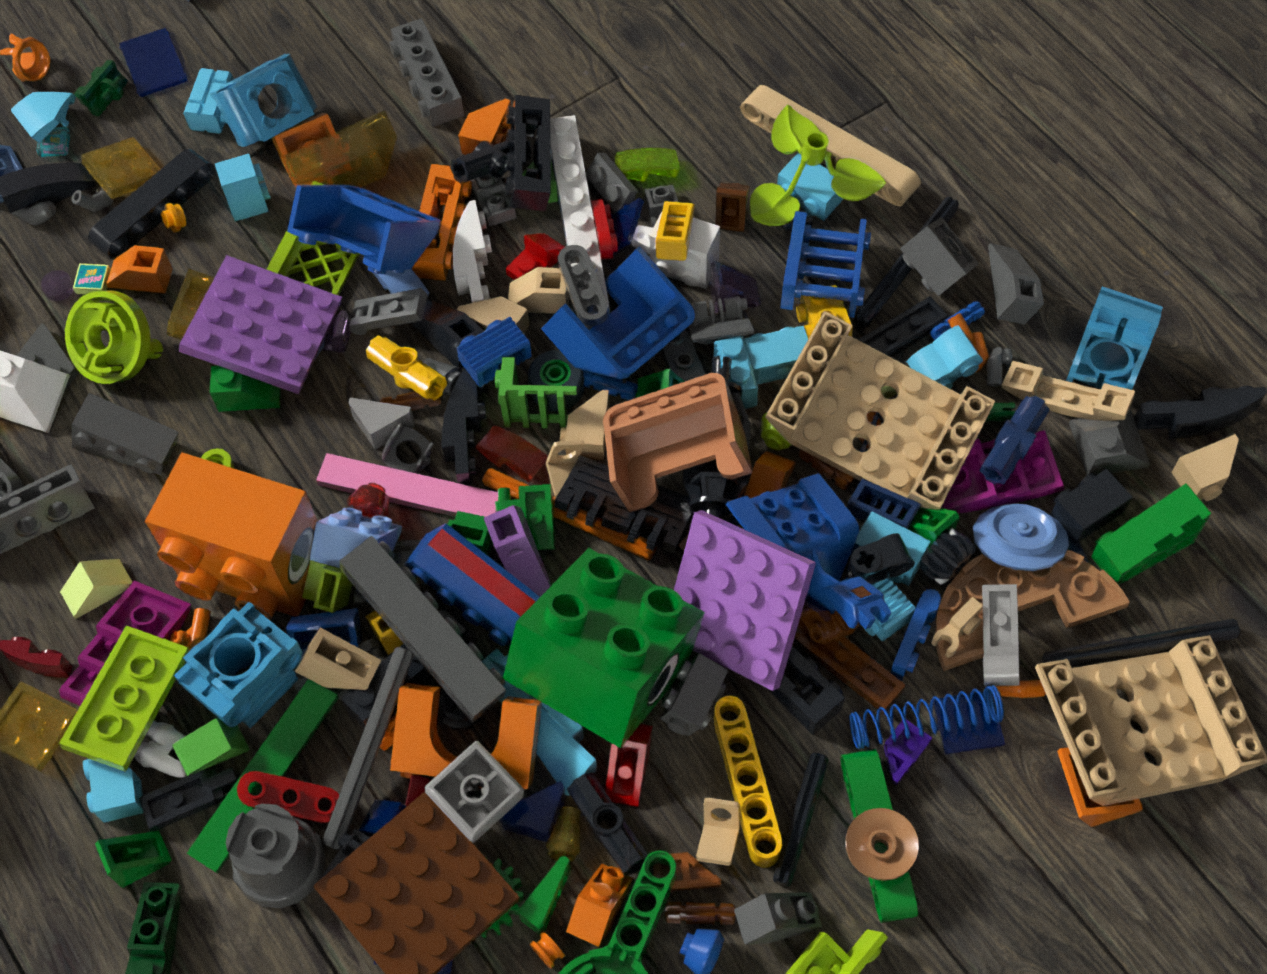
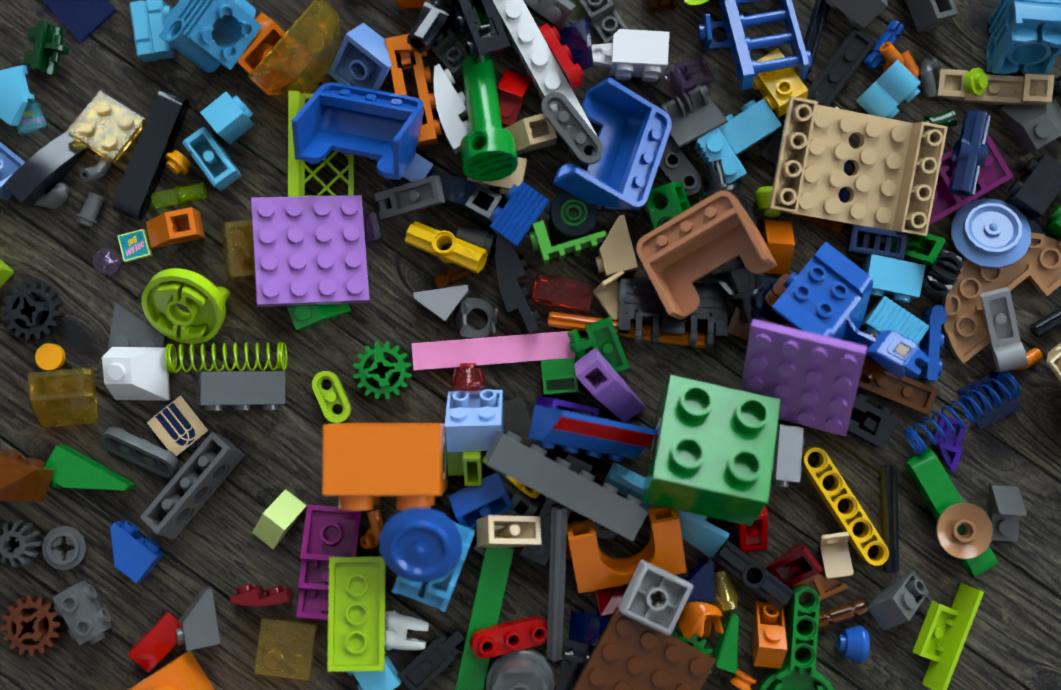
camera: 20 degrees left, 25 degrees up
bright green slope [172,718,250,776] -> none
yellow slope [655,201,695,261] -> none
black piece [846,533,915,585] -> none
tan plate [931,597,983,658] -> none
none -> dark grey pin [76,192,105,228]
none -> piece [146,394,211,457]
none -> clear neon green axle [151,182,208,209]
none -> lime piece [164,342,287,373]
none -> medium azure brick [182,126,242,191]
none -> medium blue slope [328,22,392,91]
none -> green gear [353,341,412,400]
none -> blue piece [379,507,462,582]
none -> green piece [460,56,518,181]
none -> orange piece [678,602,724,639]
none -> blue bracket [698,14,730,50]
none -> dark red slope [765,543,823,587]
none -> lime plate [963,68,988,95]
none -> dark grey slope [988,485,1027,542]

